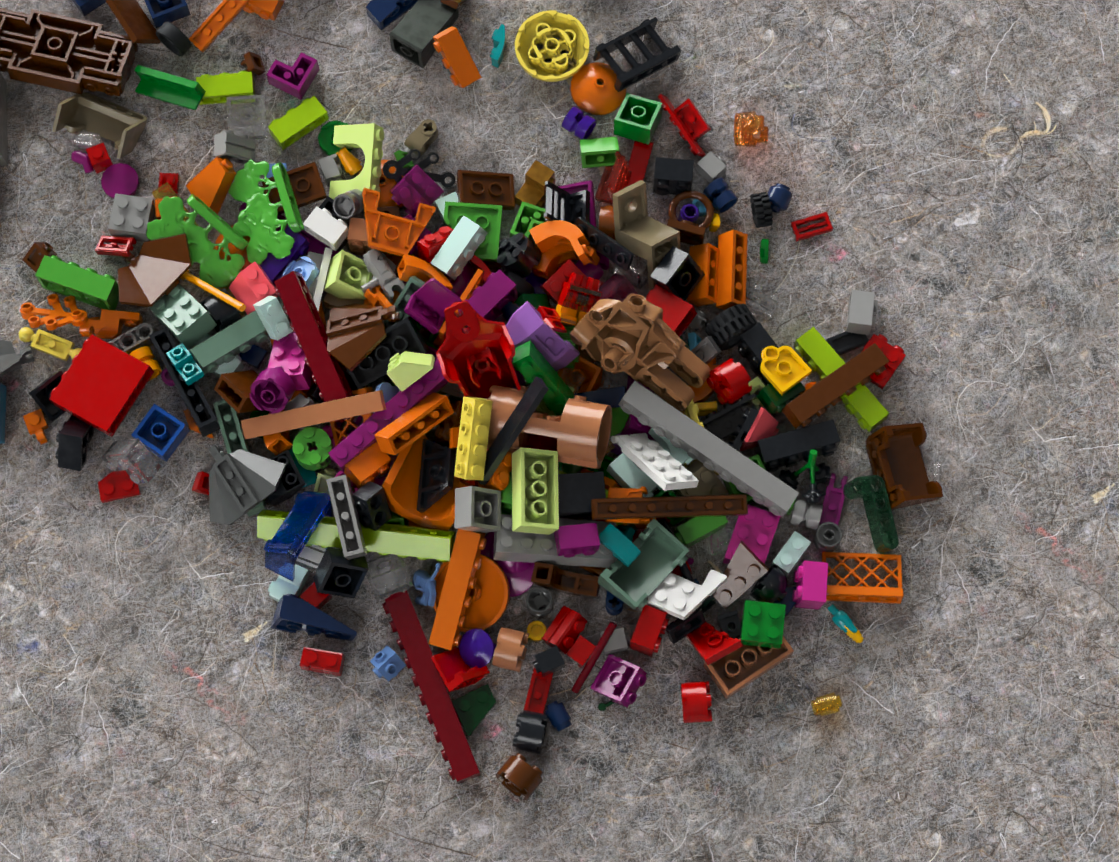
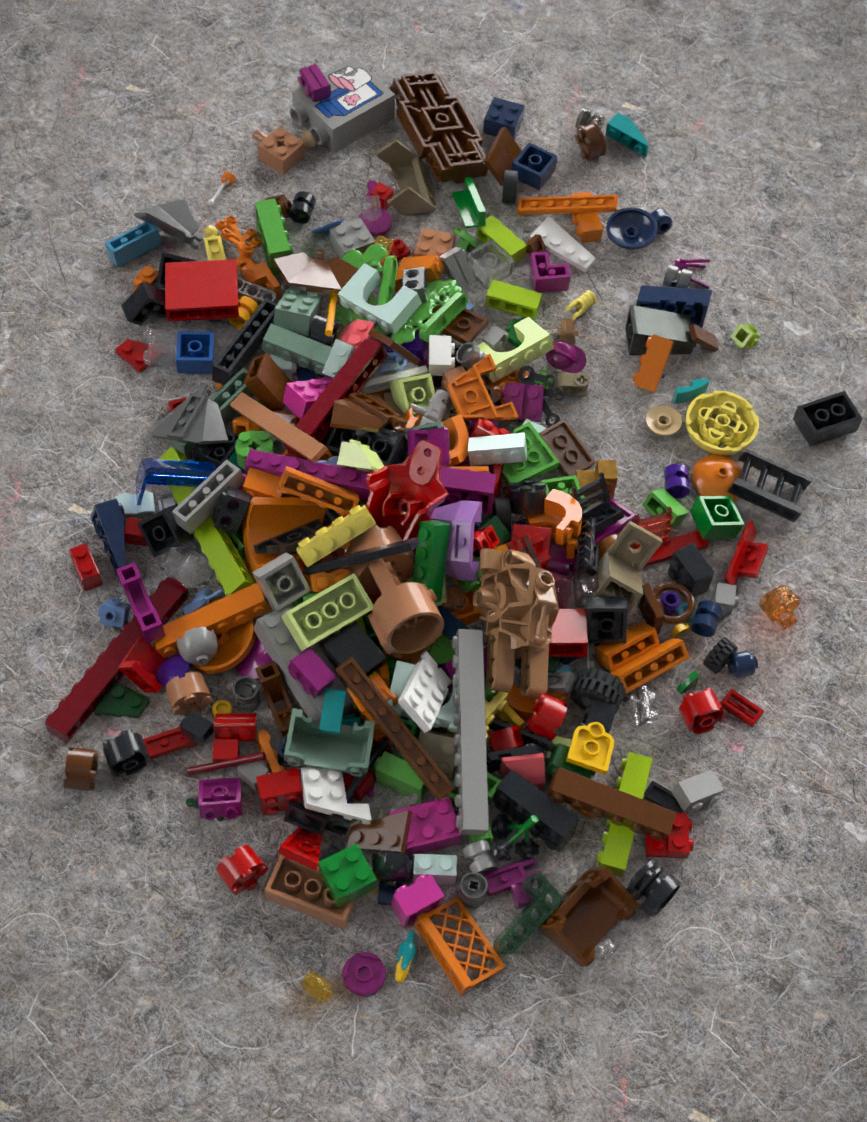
camera: 50 degrees right, 15 degrees down
red tile [95,235,136,257] -> none
teal slope [166,343,205,386] -> none
magenta brick [250,367,296,414] -> none
light orange cone [336,147,362,176] -> none
dark blue brick [545,700,572,732] -> none
none -> magenta arch [116,562,165,643]
none -> light grey cylinder [176,627,218,665]
none -> orange hinge [256,730,284,773]
none -> black wheel [289,191,316,224]
none -> blue dish [312,219,344,236]
none -> light aqua arch [338,263,421,334]
none -> magenta tile [343,952,386,997]
none -> clear brick [359,195,382,221]
none -> reddish brown tile [368,329,420,366]
none -> dark grey brick [400,267,428,303]
none -> nougat brick [414,227,456,273]
none -> bright green tile [453,226,484,252]
none -> red brick [489,725,524,752]
none -> magenta slope [509,882,537,909]
none -> white wing [529,216,596,273]
none -> magenta piece [546,340,587,373]
none -> medium nougat hips [557,319,579,345]
none -> light yellow hinge [565,290,597,320]
none -> black wheel [626,859,682,917]
none -> tan dish [646,405,682,436]
none -> red brick [679,688,726,734]

